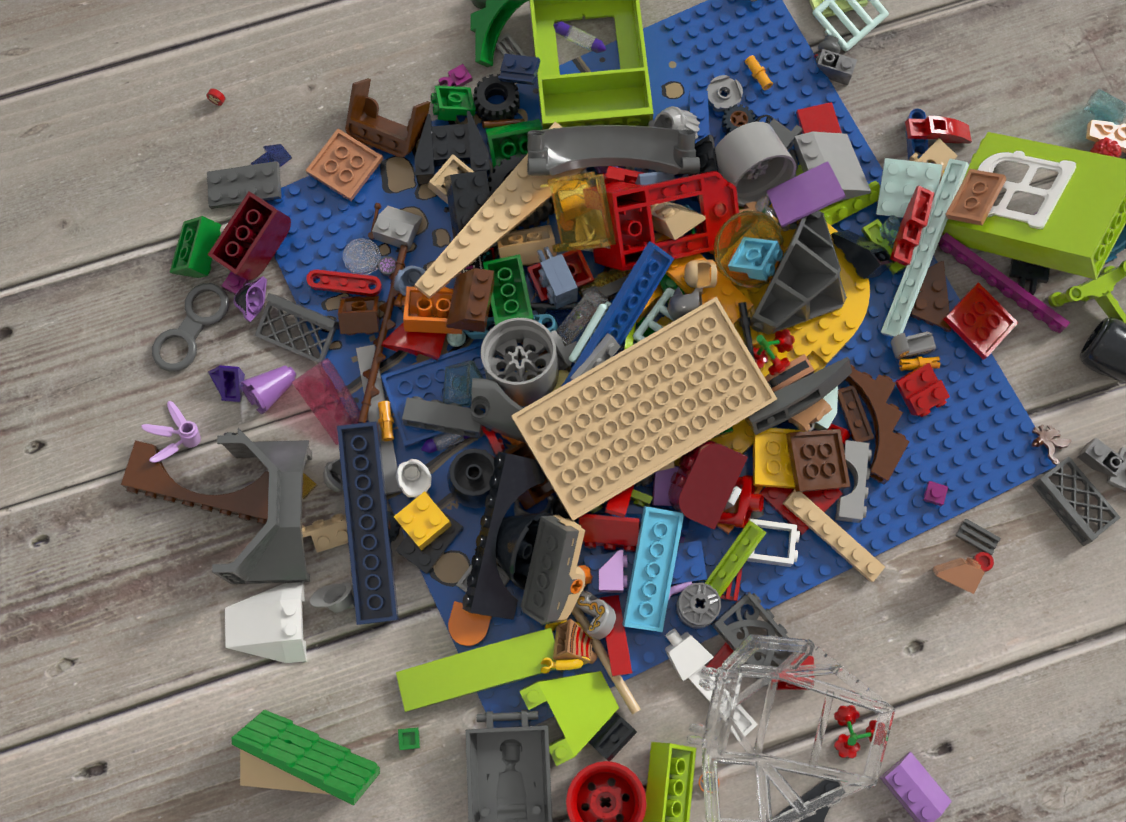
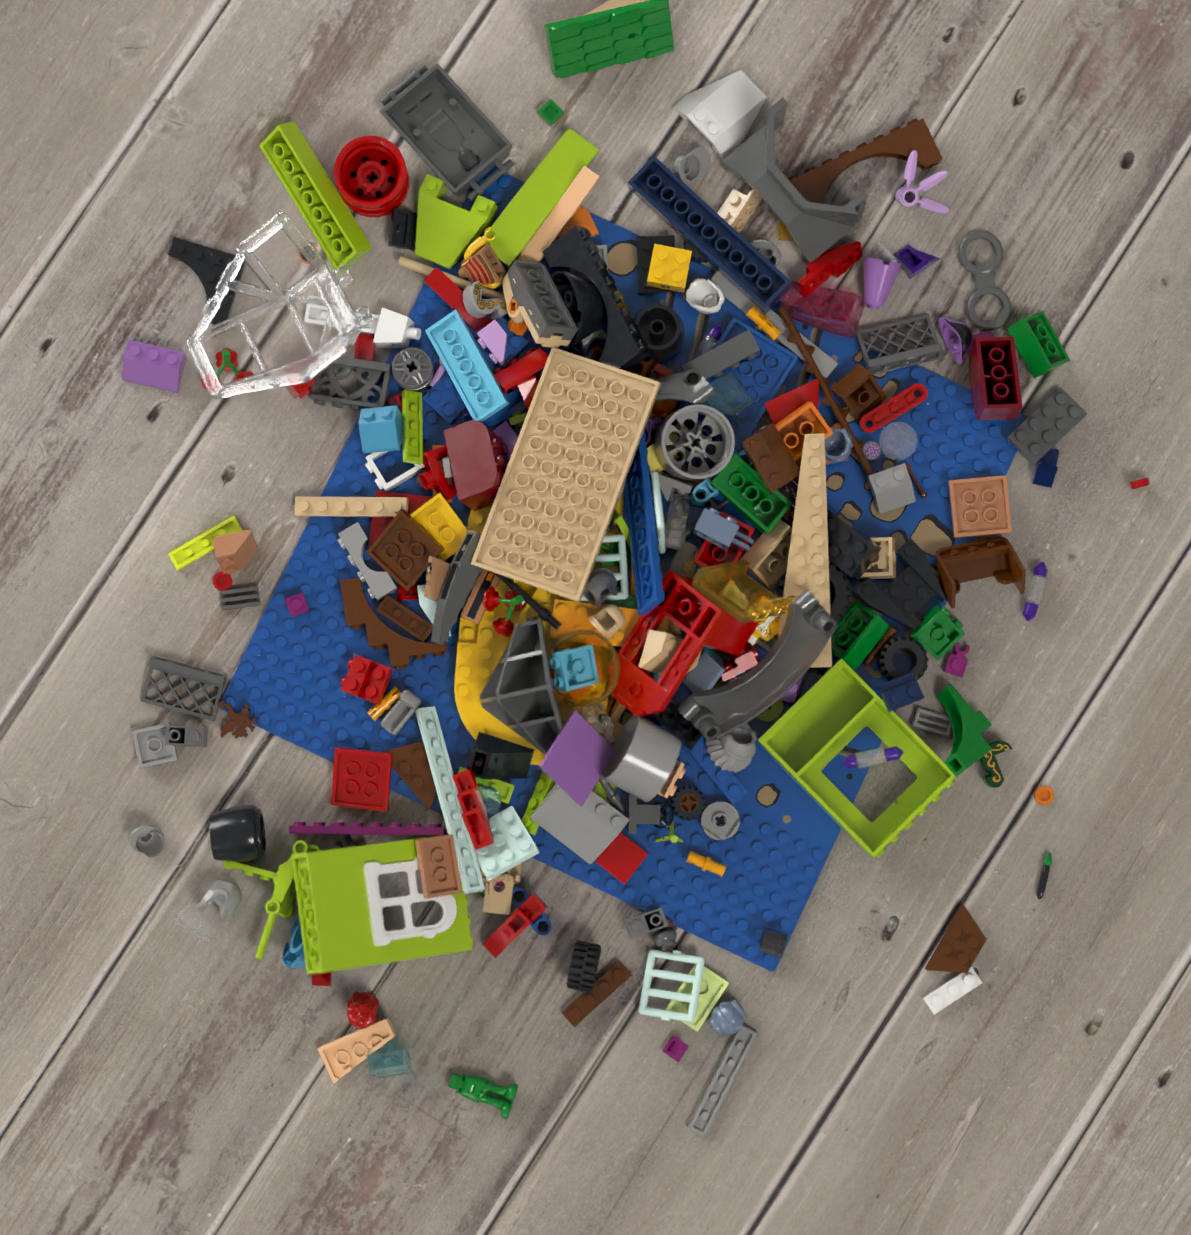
camera: 145 degrees right, 10 degrees up
light grey plate [570,333,621,380] -> none
none -> neon yellow tile [168,516,243,570]
none -> dark azure slope [358,405,402,453]
none -> green piece [448,1073,519,1120]
none -> light nougat tile [518,166,601,262]
none -> reddish brown plate [562,961,632,1027]
none -> black tyre [567,940,601,993]
none -> lime plant [655,815,683,843]
none -> red slope [798,241,863,298]
none -> piece [1022,562,1048,621]

